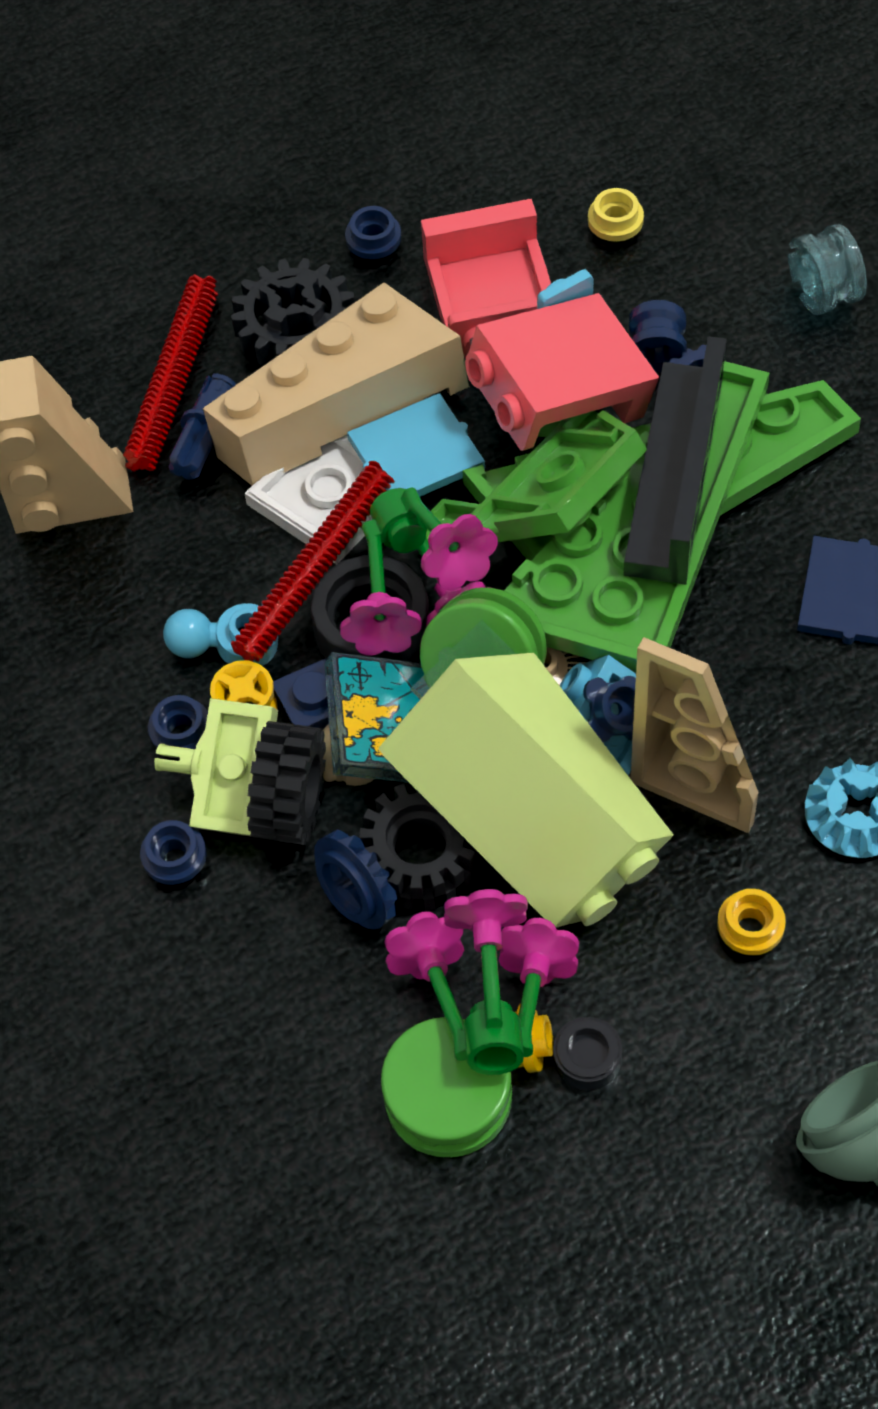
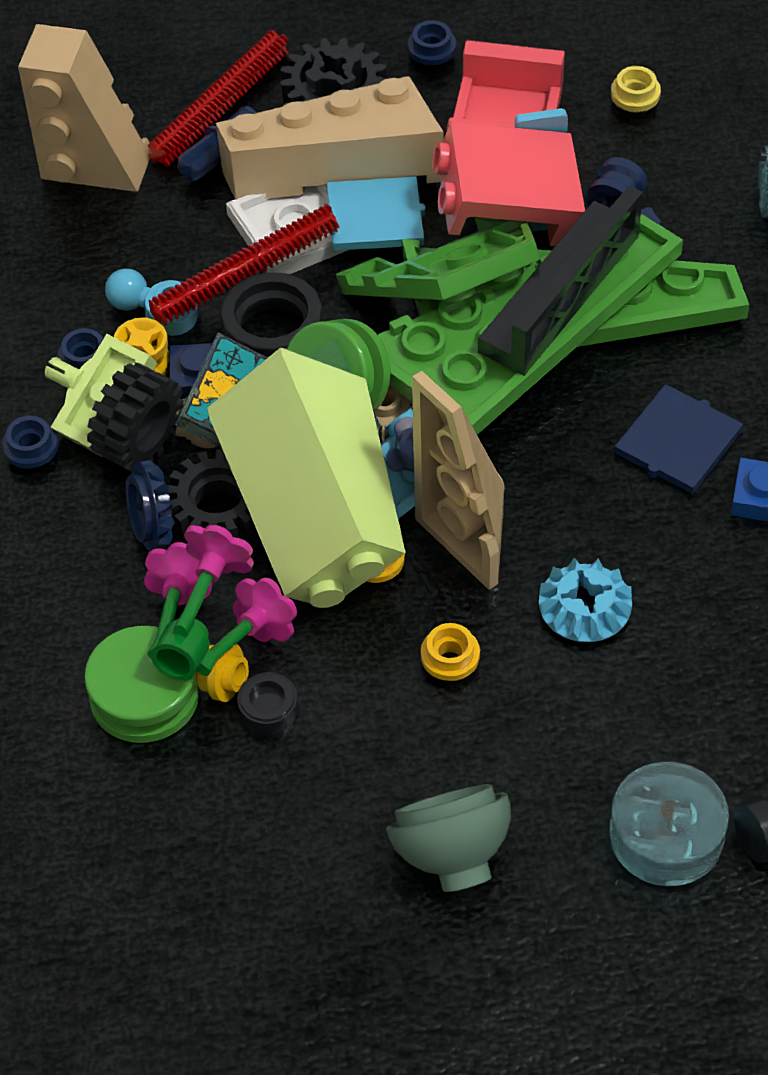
camera: 20 degrees right, 5 degrees down
dark pink plant [340,487,498,656] -> none

